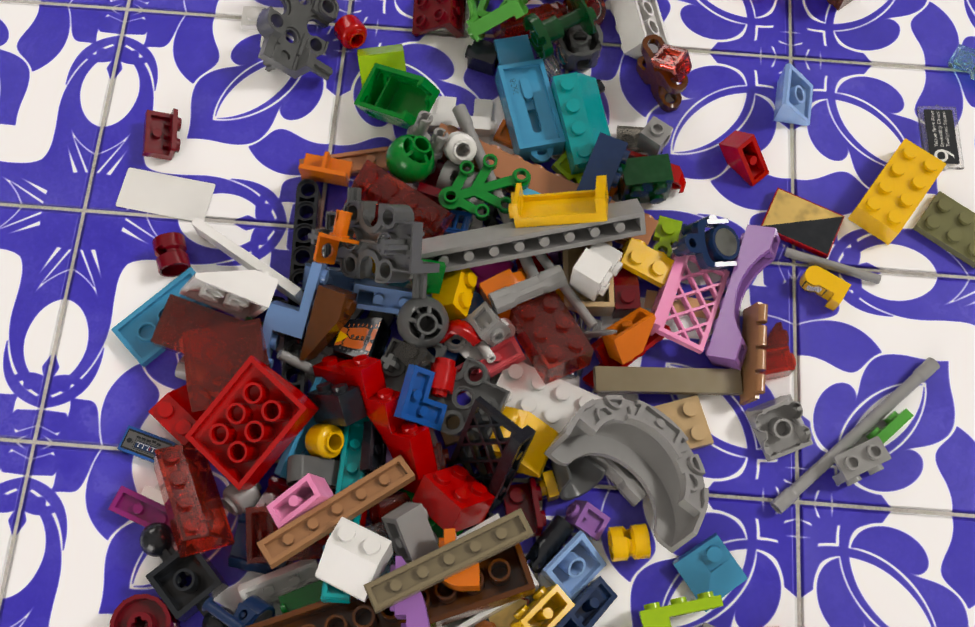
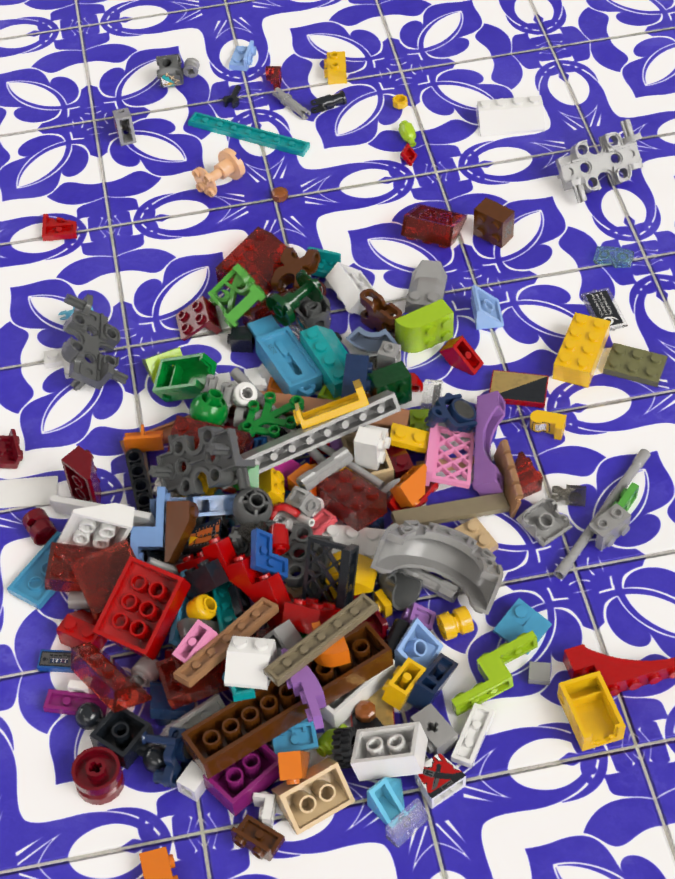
camera: 10 degrees left, 20 degrees down
orange bracket [313,209,360,265] -> none
red head [334,14,367,49] -> none
clear red bracket [651,43,692,83] -> none
light grey bar [783,247,882,284] -> none
none -> dark red slope [61,445,101,504]
none -> sand blue brick [346,326,398,354]
none -> lime brick [395,299,454,353]
none -> light grey slope [405,260,447,313]
none -> clear tile [420,379,443,411]
none -> clear smoke plate [551,484,586,507]

